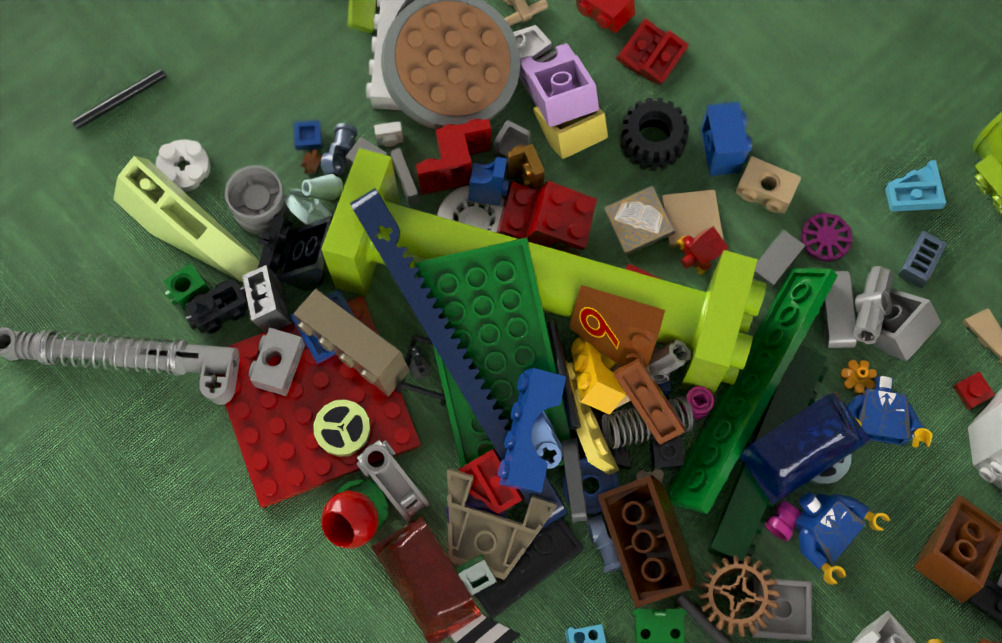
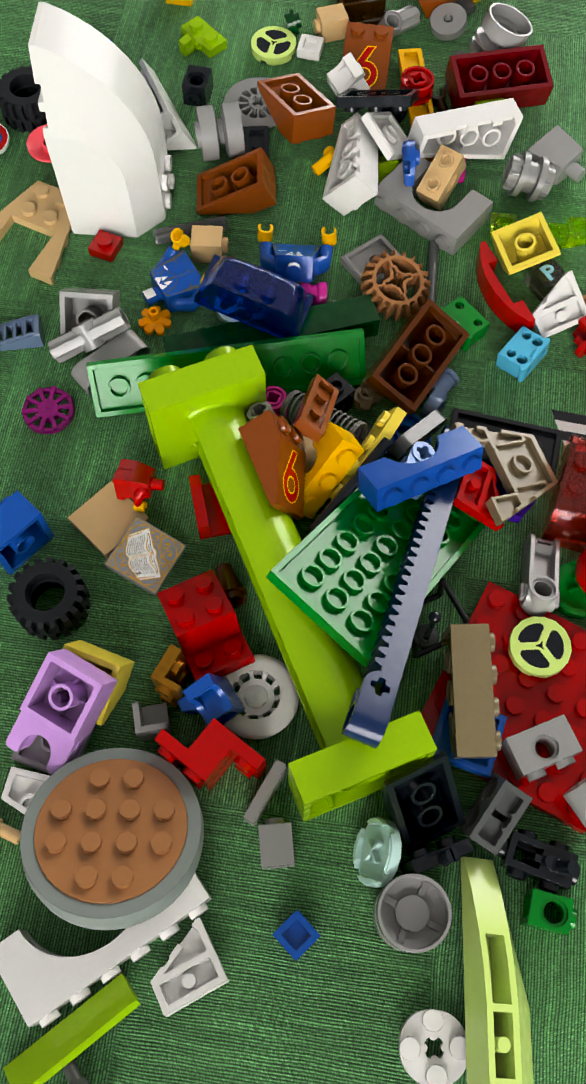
camera: 130 degrees left, 5 degrees down
dark orange plate [301,149,322,175] -> none
light aqua cone [302,174,343,201] -> none
sand blue connector [321,123,358,175] -> none
white plate [374,121,404,147] -> none
plate [456,554,497,596] -> none
tan brick [735,156,801,214] -> none
light grey tile [754,230,805,288] -> none
none -> white wing [150,917,229,1017]
none -> dark grey axle [153,215,228,245]
none -> tan brick [190,225,229,264]

